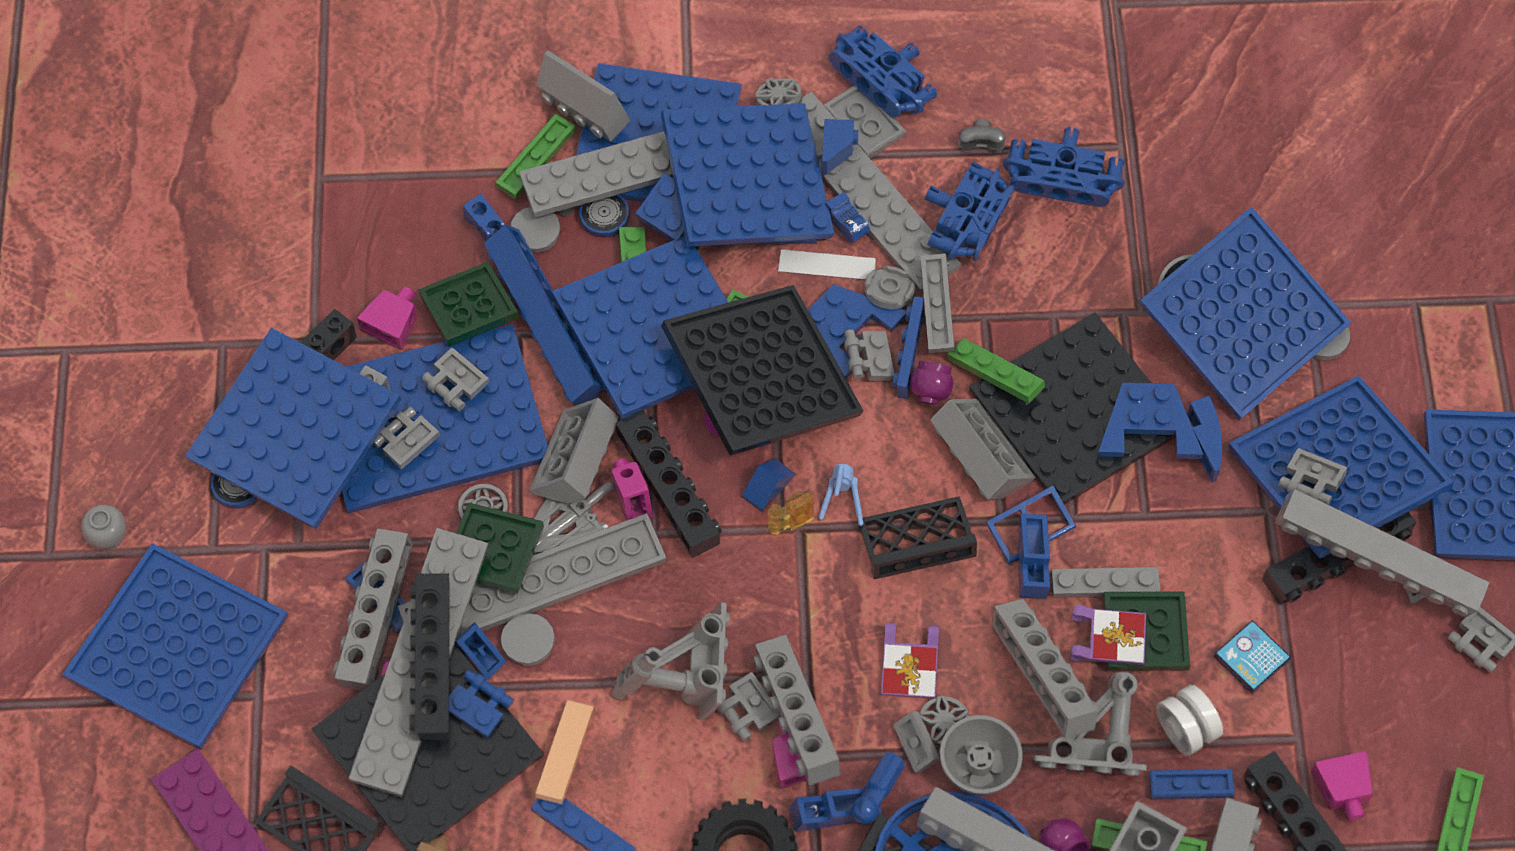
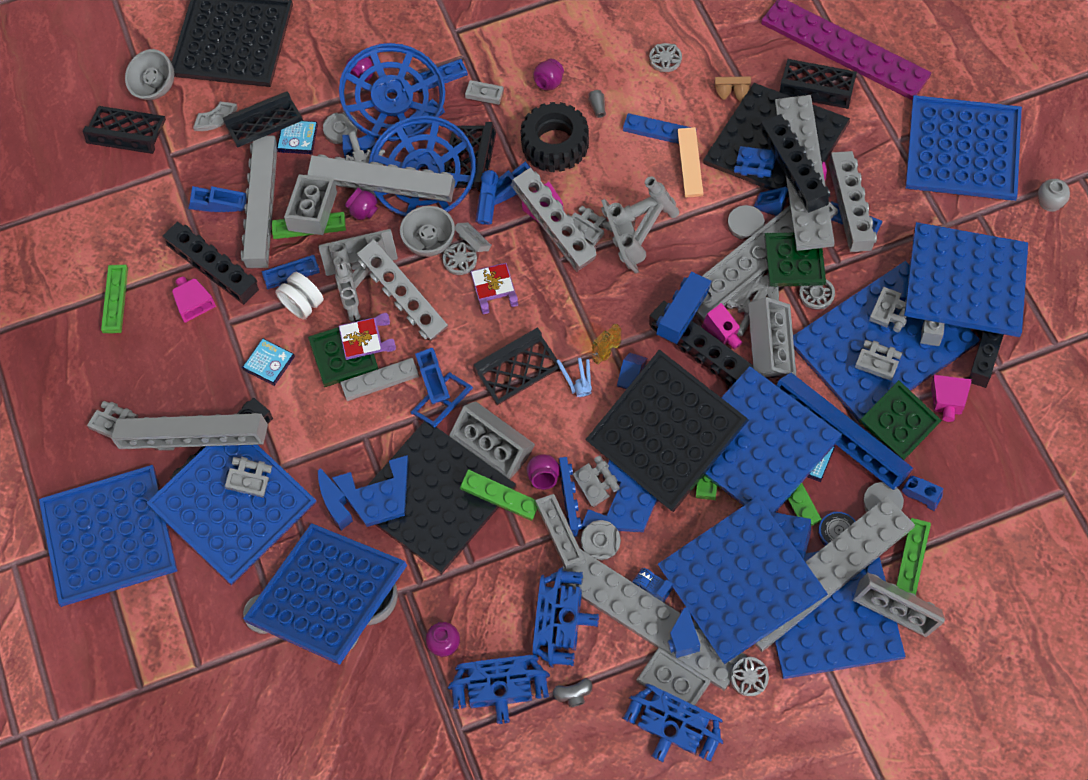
camera: 165 degrees right, 0 degrees up
white sticker [778,249,876,279] -> none
none -> magenta piece [426,622,460,657]
none -> blue brick [656,271,712,344]

